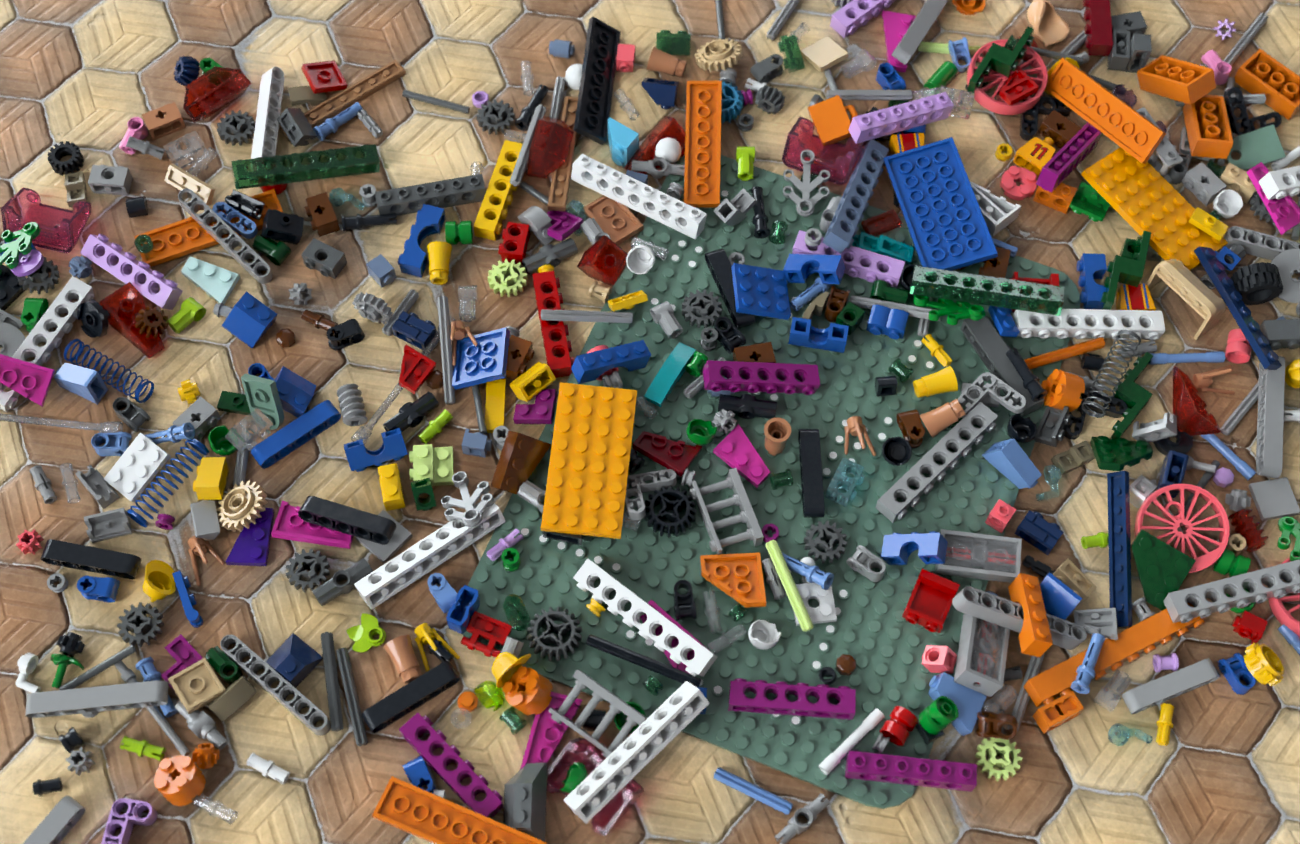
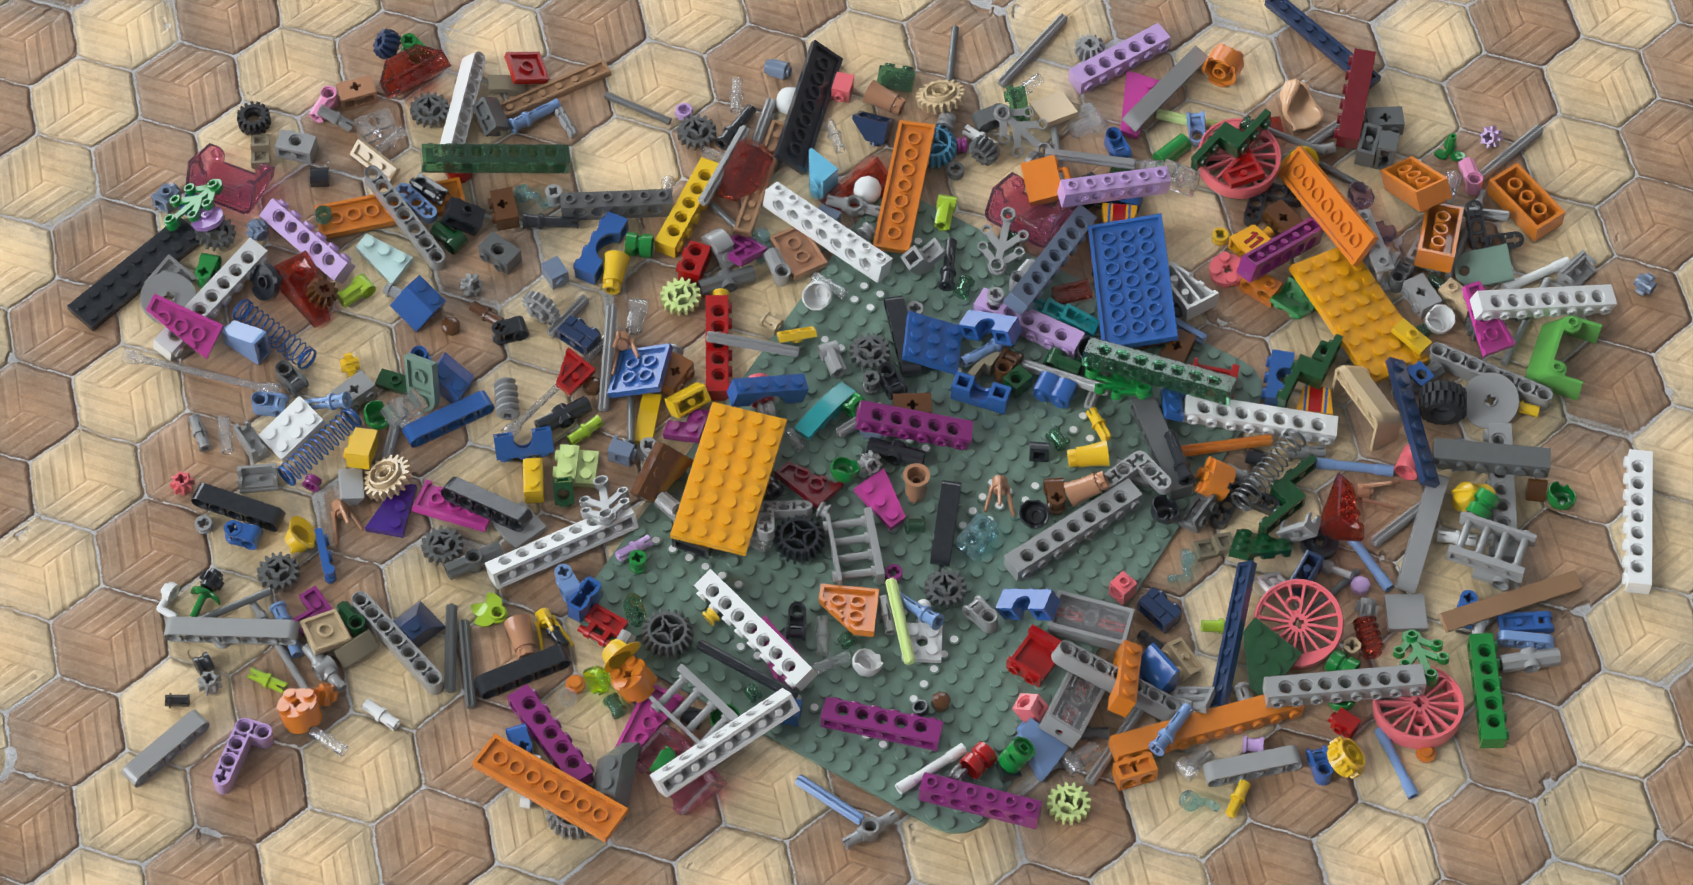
camera: 10 degrees right, 5 degrees down
clear red slope [577,235,628,287] -> none
reddish brown piece [976,711,1018,739] -> none
medium blue slope [982,438,1042,489] -> none
none -> light grey plant [993,104,1051,157]
none -> green plant [1434,133,1466,161]

